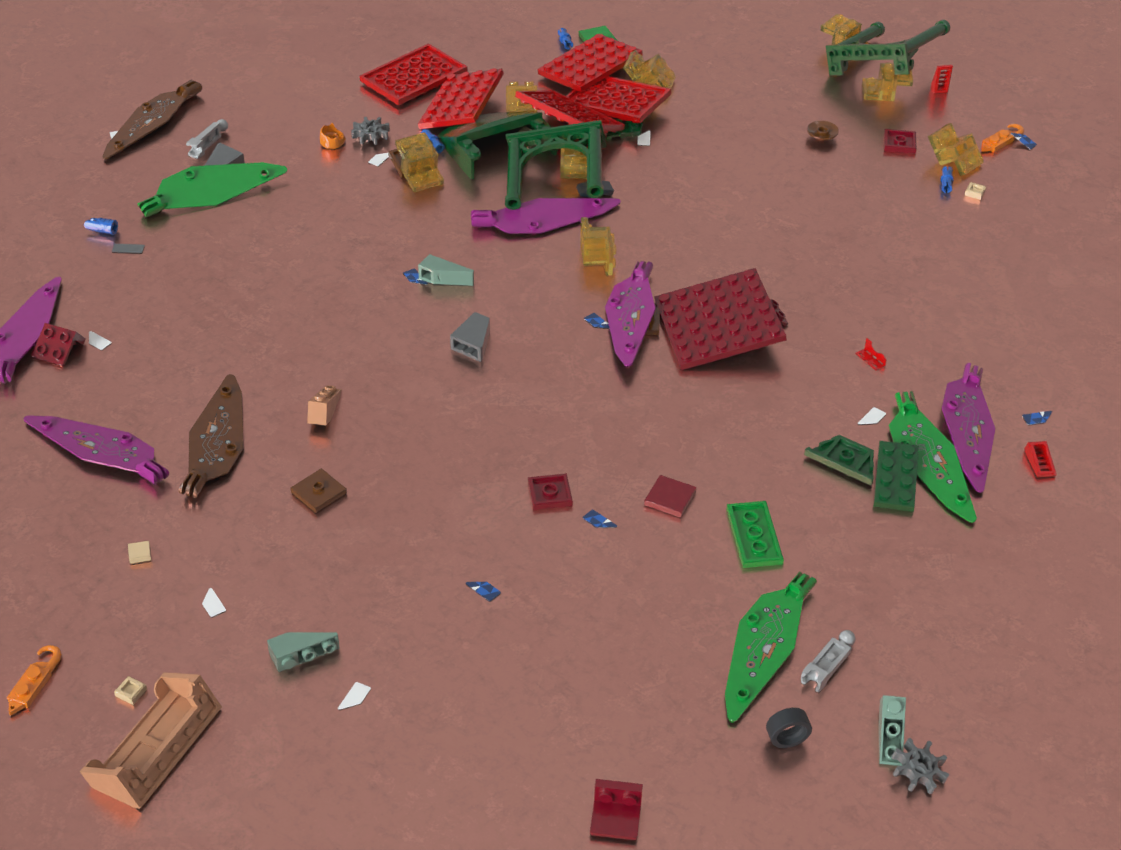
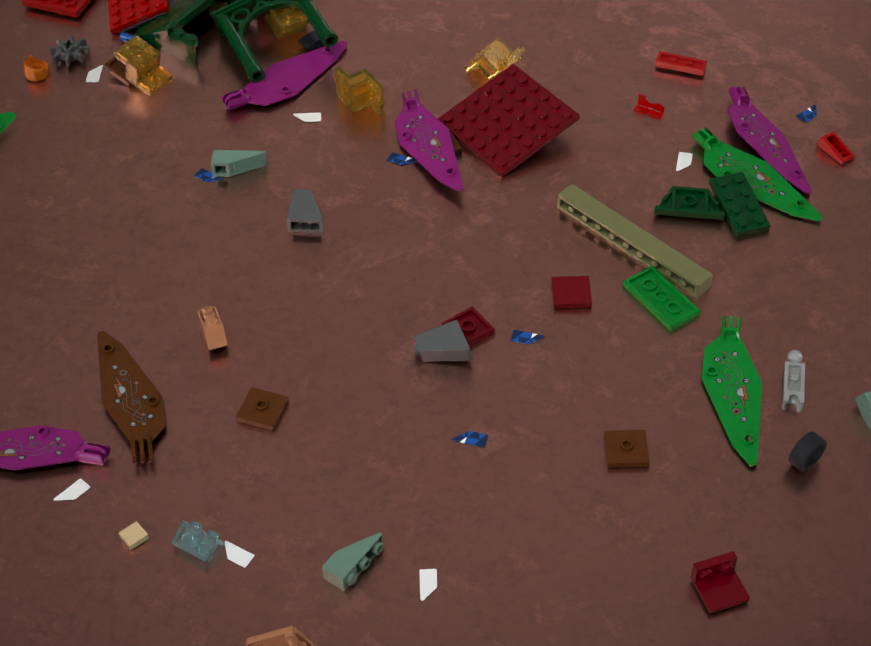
camera: 25 degrees left, 5 degrees up
none -> white sticker [54,479,90,501]
none -> black piece [119,12,167,34]
none -> clear light blue bracket [171,520,225,563]
none -> white sticker [293,112,321,122]
none -> dark grey slope [412,320,473,362]
none -> clear yellow bracket [465,37,525,80]
none -> olive brick [557,184,713,299]
none -> reddish brown plate [604,430,650,468]
none -> red plate [655,51,707,76]

